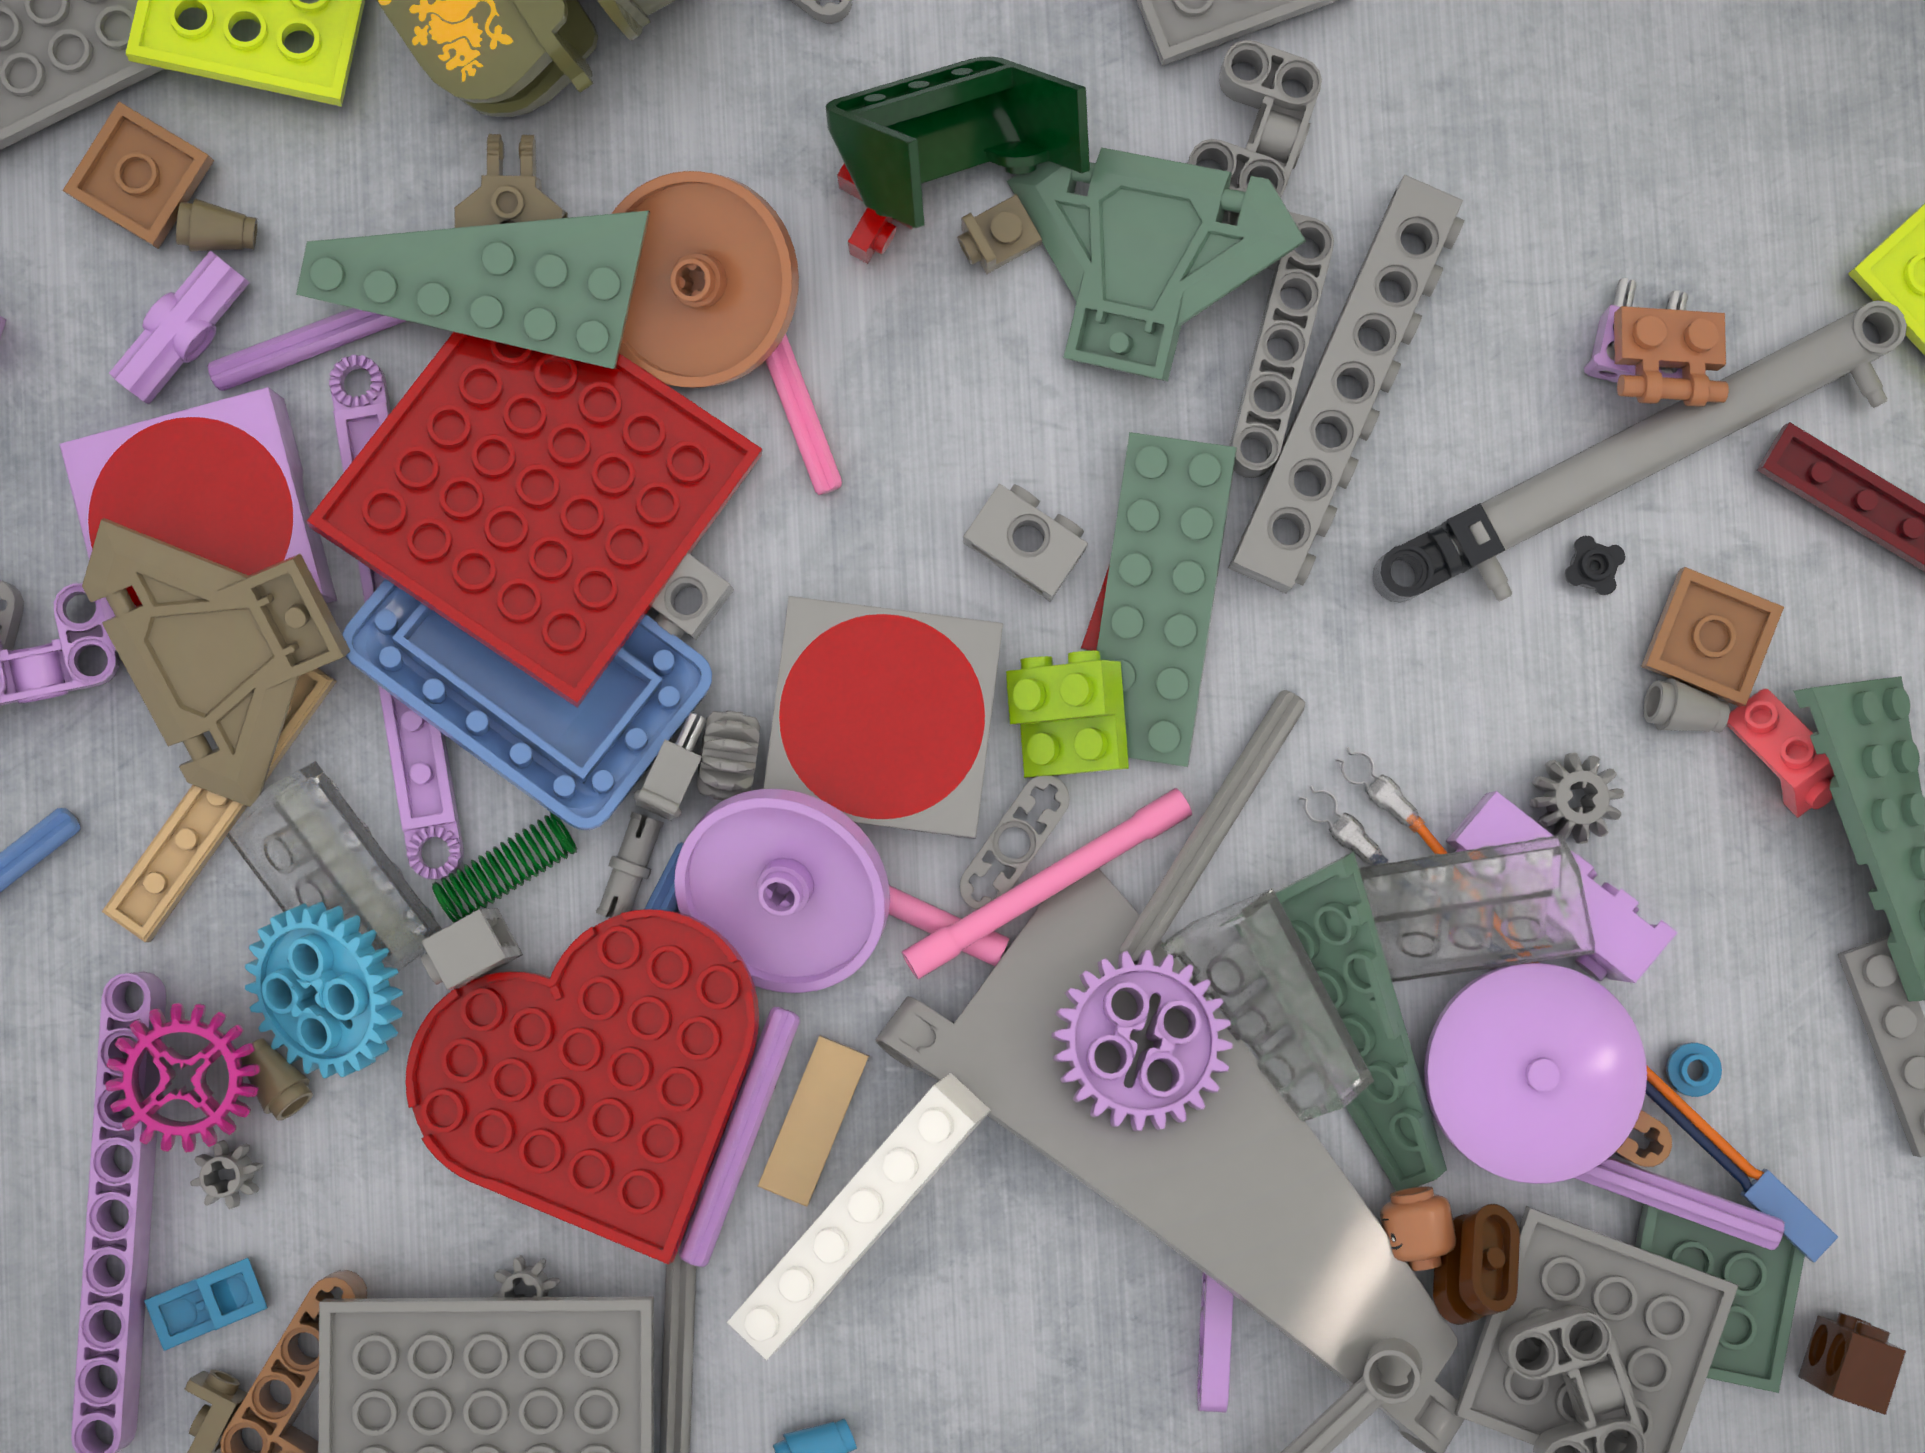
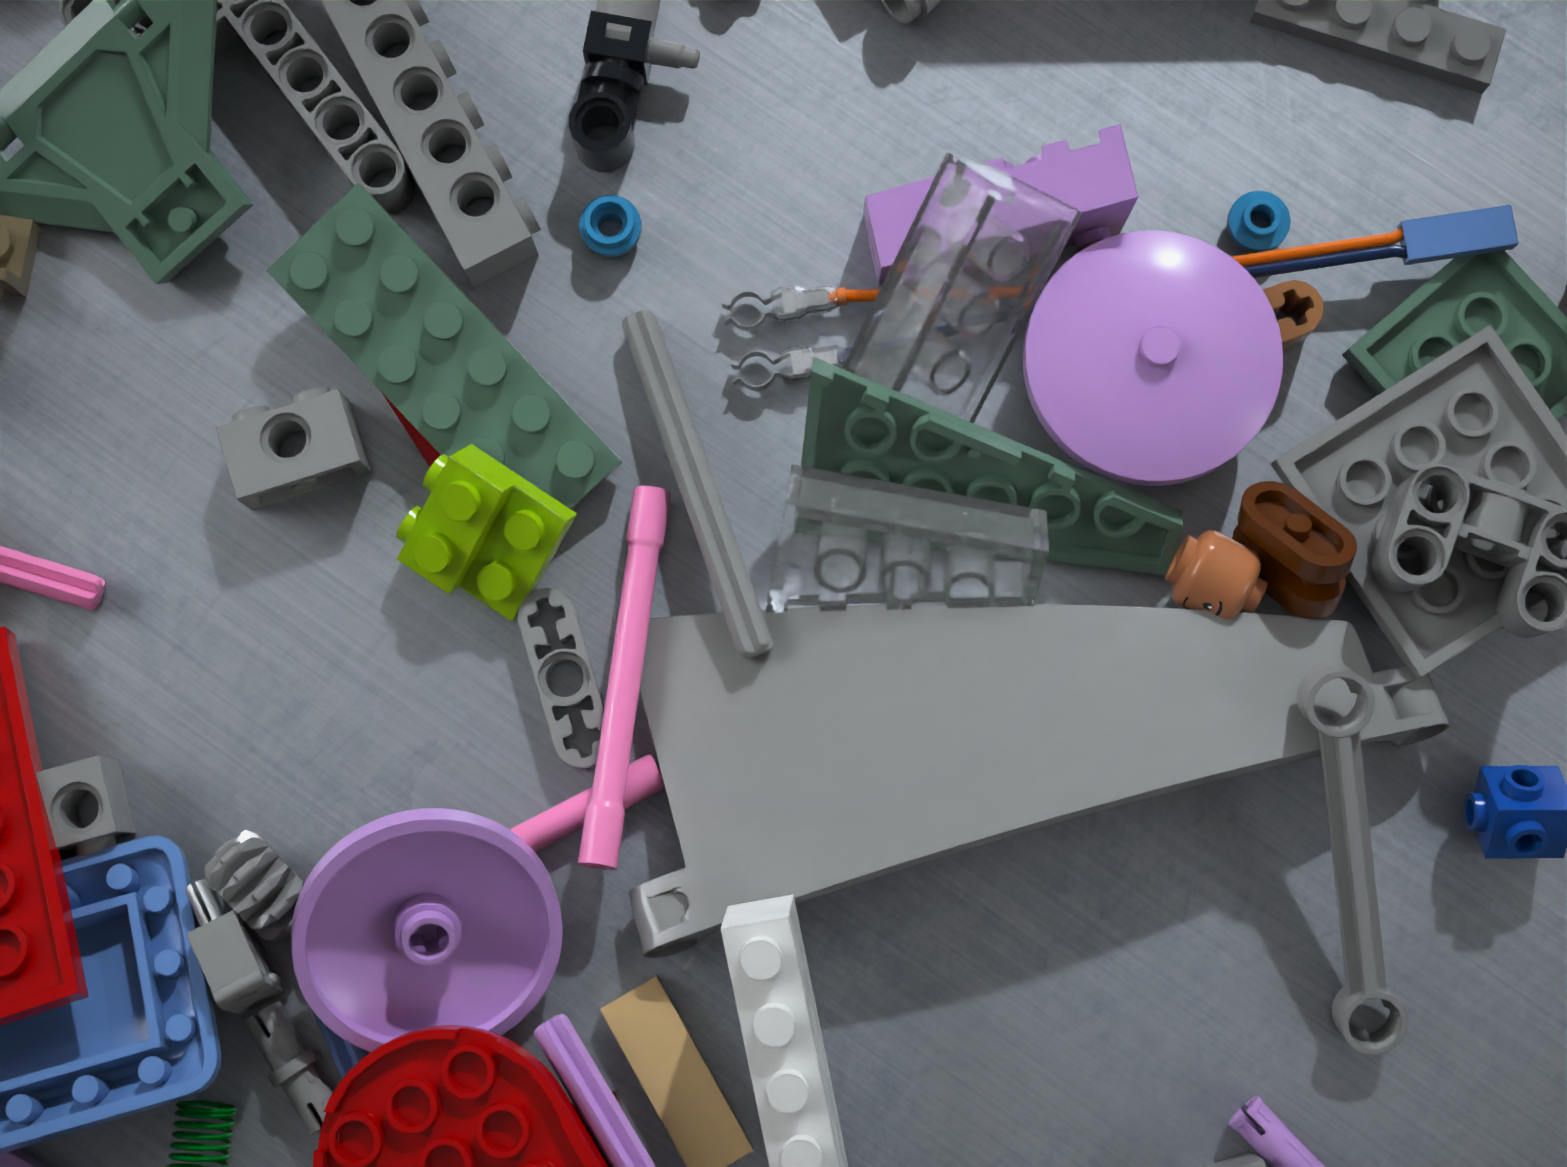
camera: 50 degrees left, 5 degrees down
red tile [763,596,1003,839] -> none
lavender gear [1051,950,1233,1131] -> none
lavender beam [1197,1271,1233,1413] -> none
light grey gear [1530,753,1624,844] -> none
lavender axle [1575,1157,1785,1250] -> none
none -> dark azure plate [579,195,642,257]

